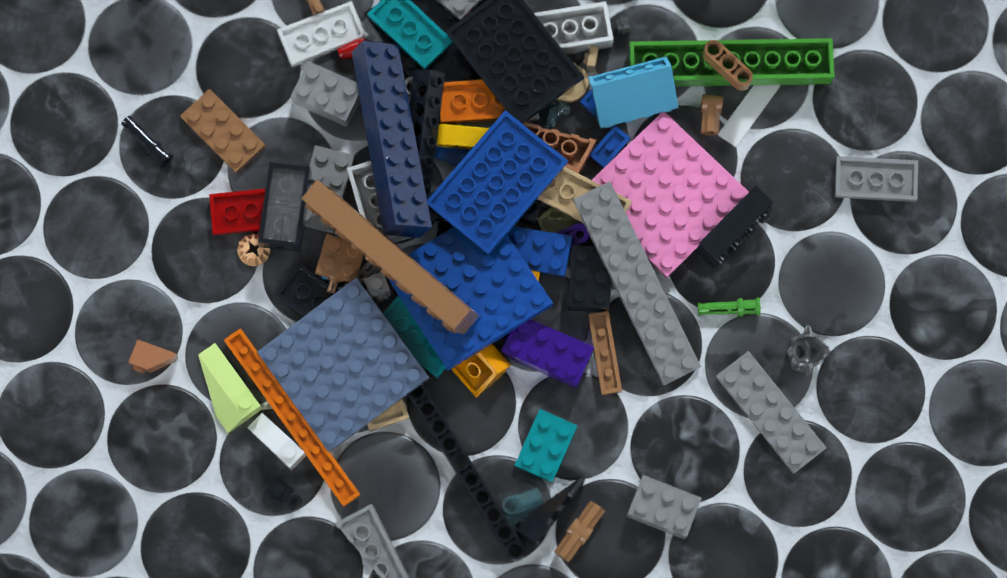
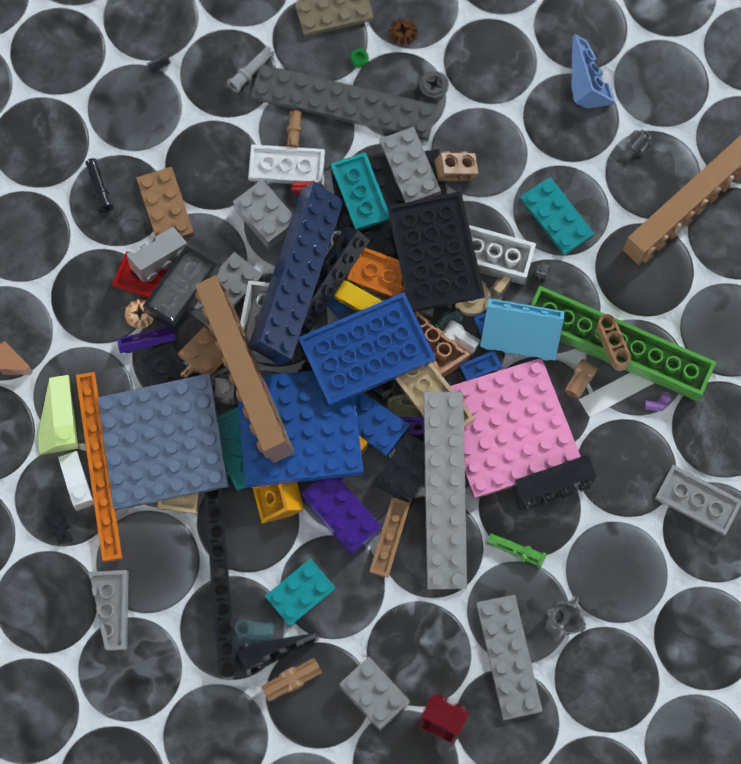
camera: 25 degrees right, 5 degrees down
none -> dark purple plate [117,327,176,354]
none -> light grey wedge [126,227,188,284]
none -> dark red brick [418,694,469,745]
none -> white piece [443,320,481,355]
none -> medium lavender arm [644,392,672,411]

